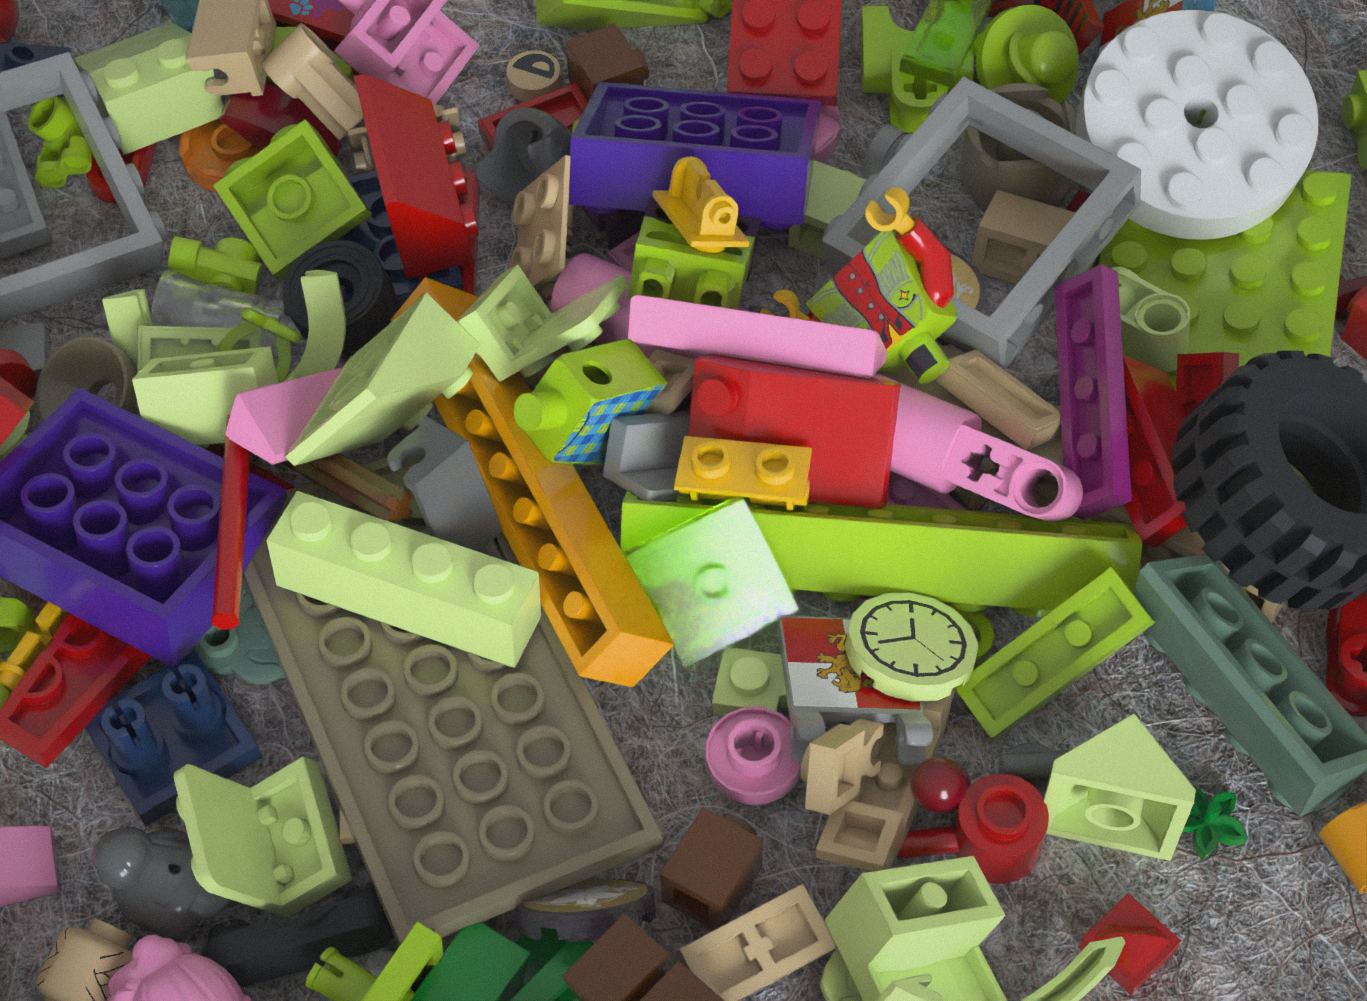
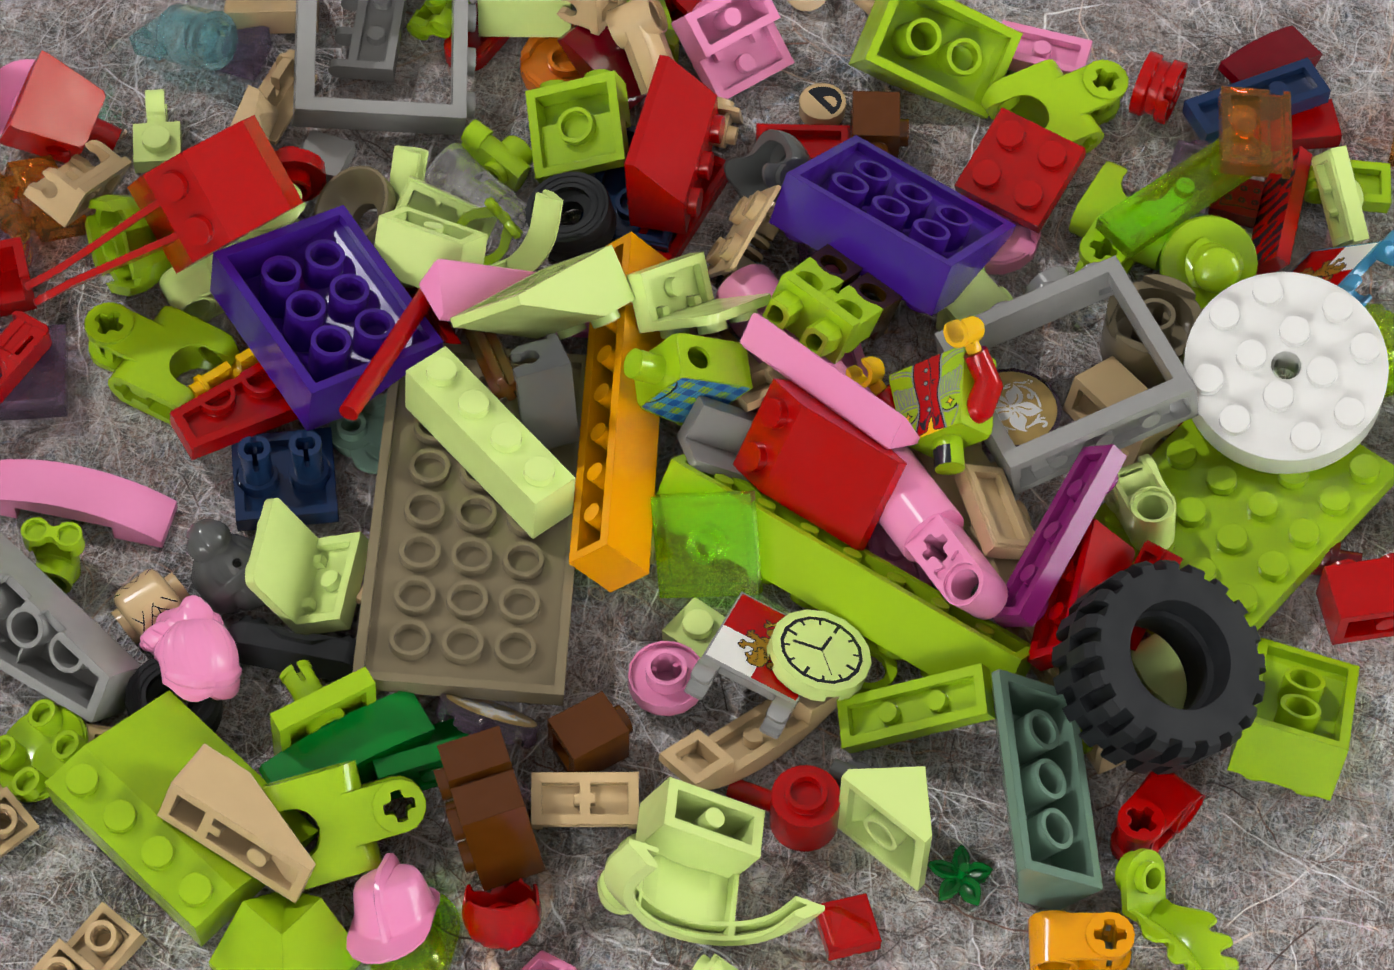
camera: 25 degrees right, 0 degrees up
yellow hinge [652,156,750,253] -> none
yellow hinge [674,436,812,511] -> none
tan plate [801,718,884,815] -> none
dark red cylinder [911,757,971,813] -> none

